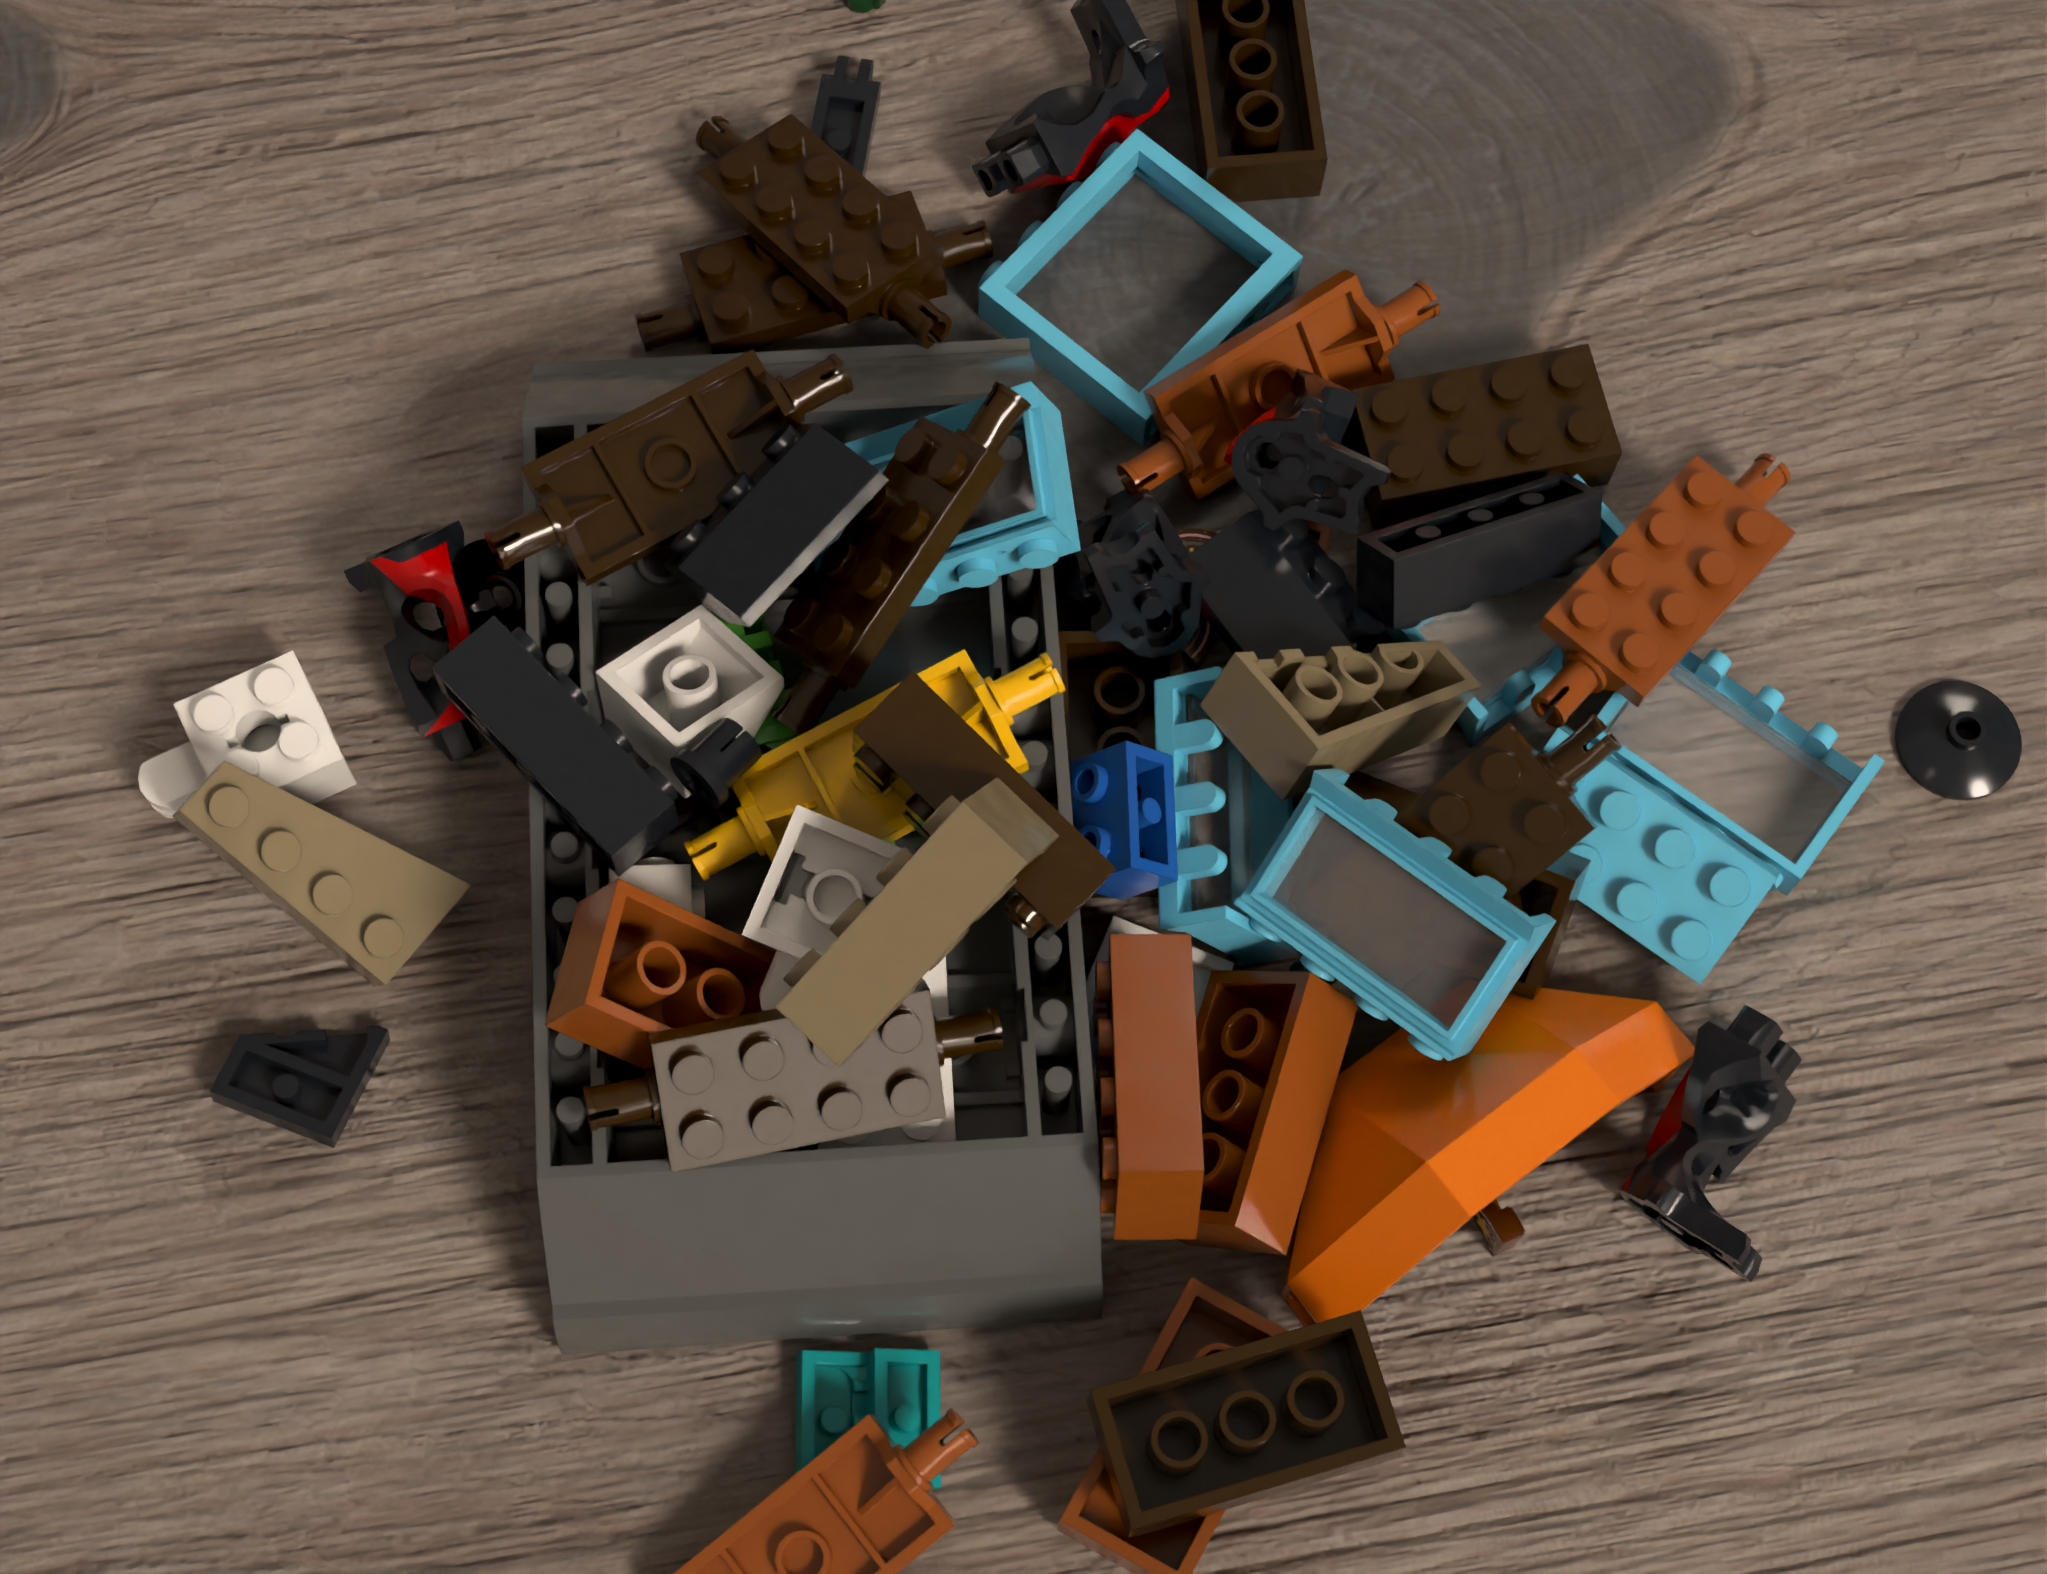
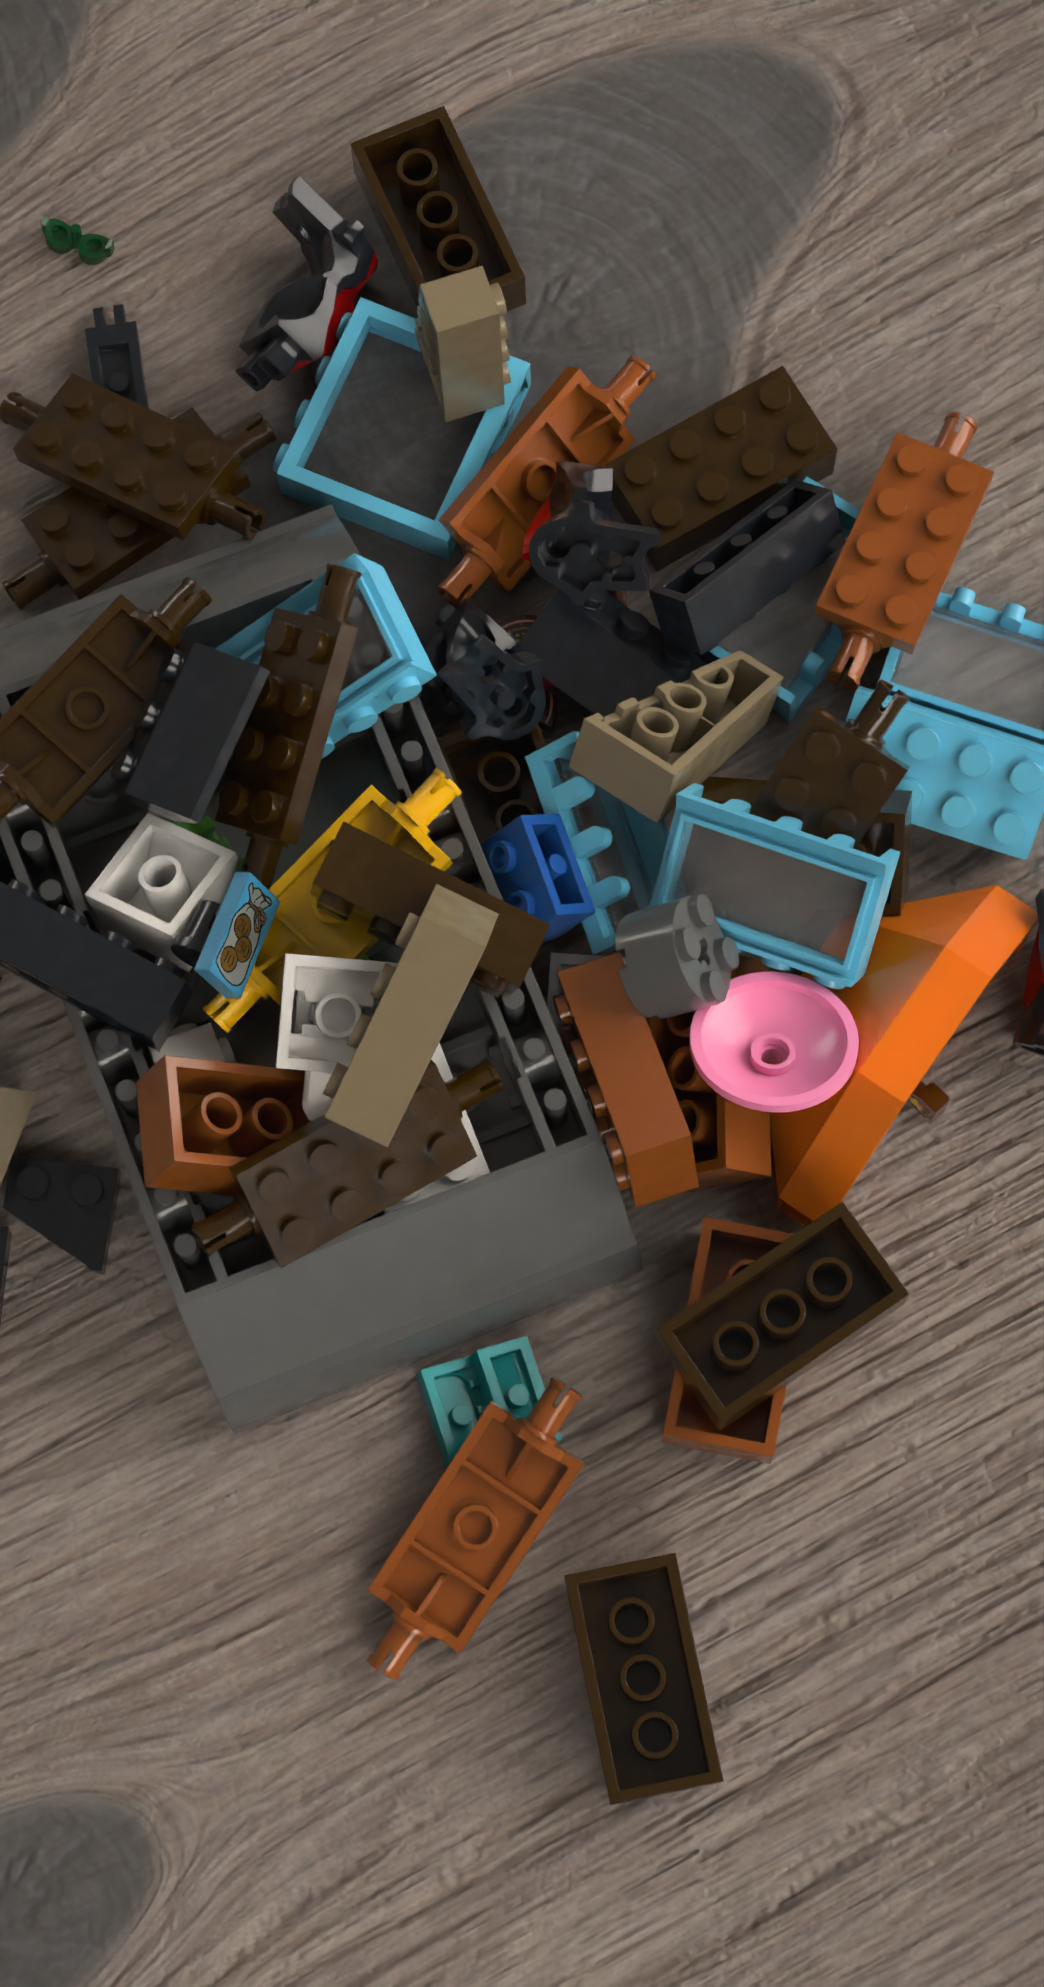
camera: 10 degrees left, 5 degrees up
none -> black wing [3,1155,121,1275]
none -> tile [194,872,281,999]
none -> dark tan wedge [414,266,511,422]
none -> dark grey brick [615,894,739,1020]
none -> bright pink dish [689,971,859,1113]

